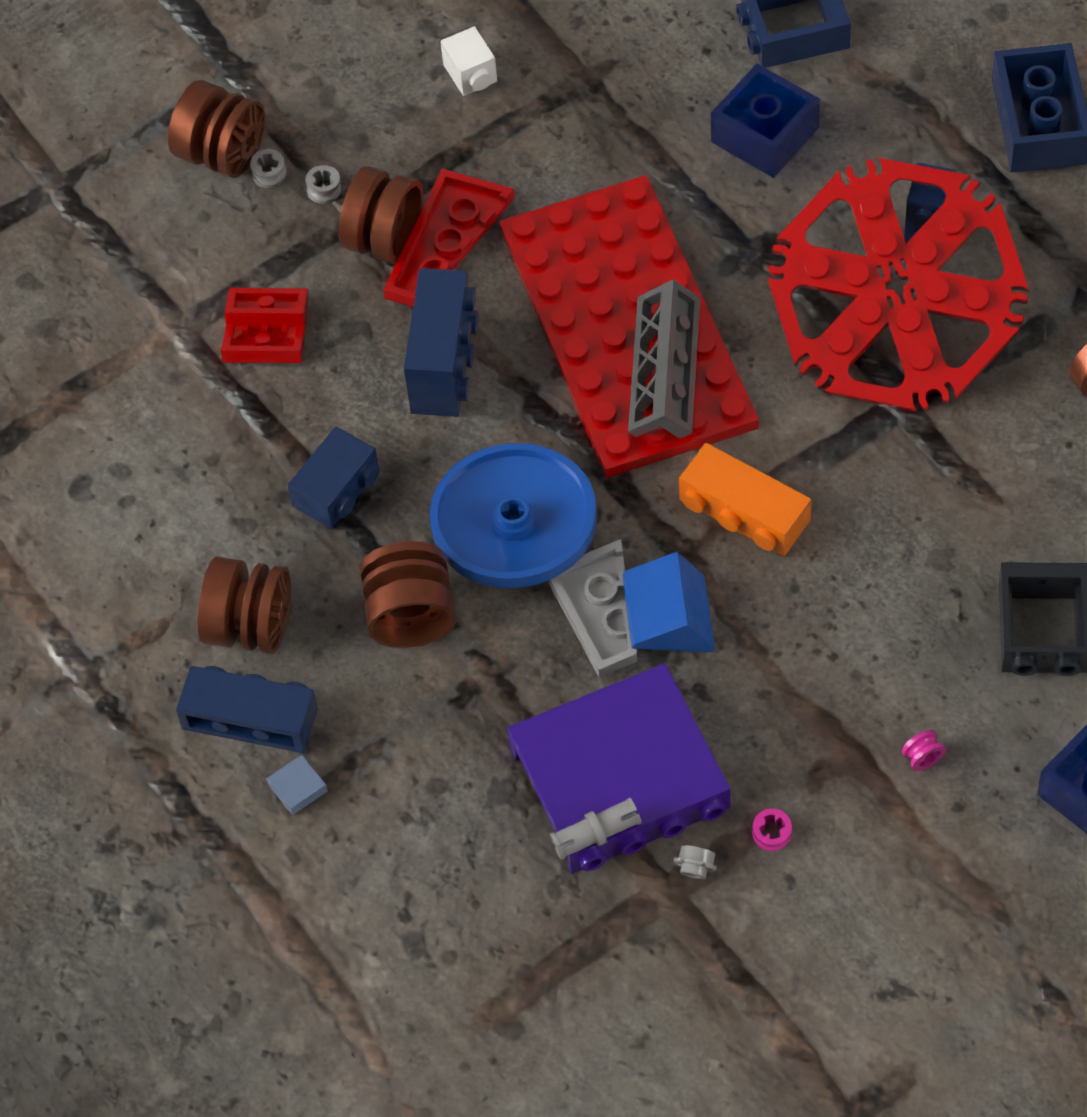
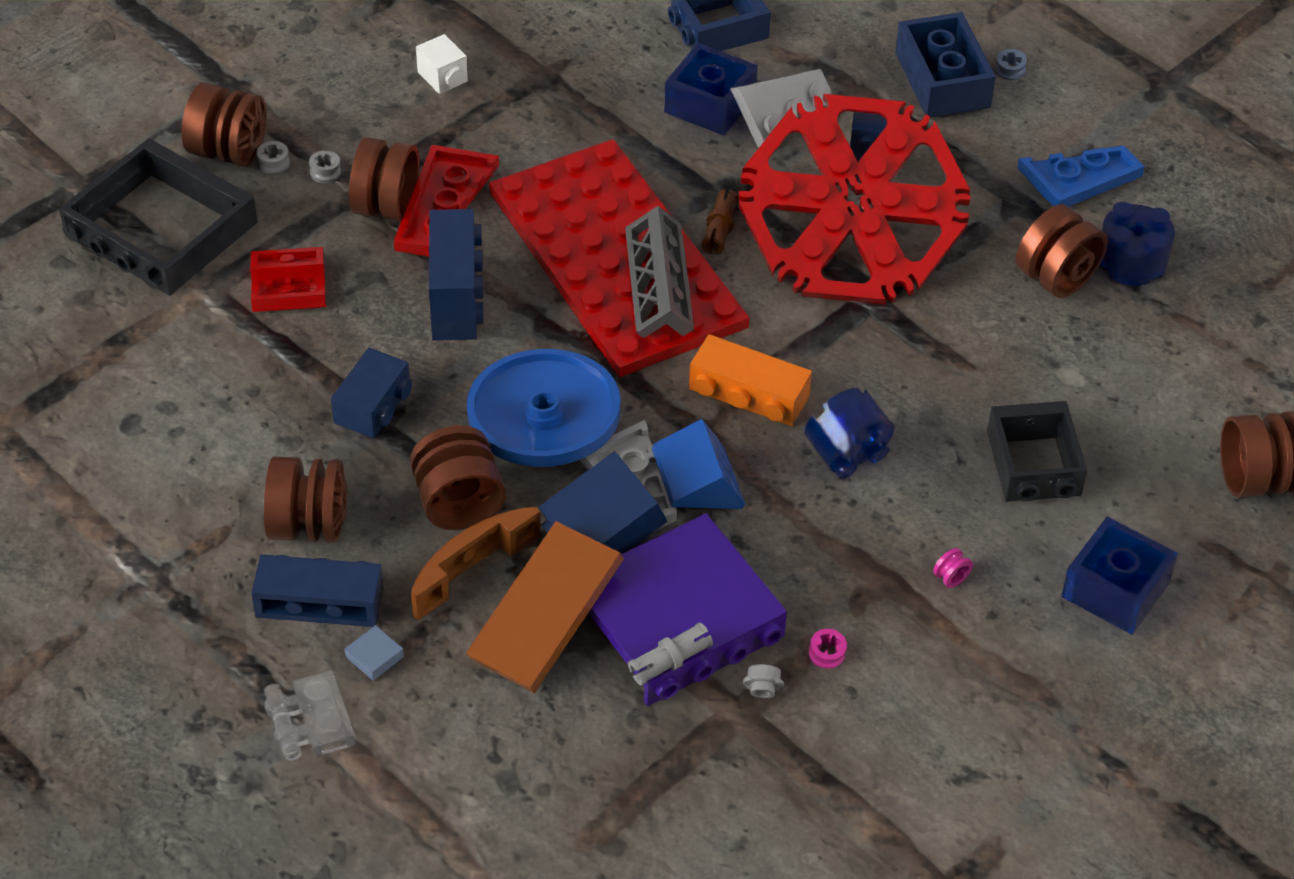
camera: 15 degrees left, 10 degrees down
none -> black window [59,138,258,296]
none -> clear plate [264,670,356,761]
none -> dark orange slope [411,507,541,621]
none -> dark orange tile [466,521,624,693]
none -> dark blue brick [538,451,668,554]
none -> reddish brown pin [701,189,739,254]
none -> light grey wing [730,69,833,148]
none -> clear blue brick [804,388,895,479]

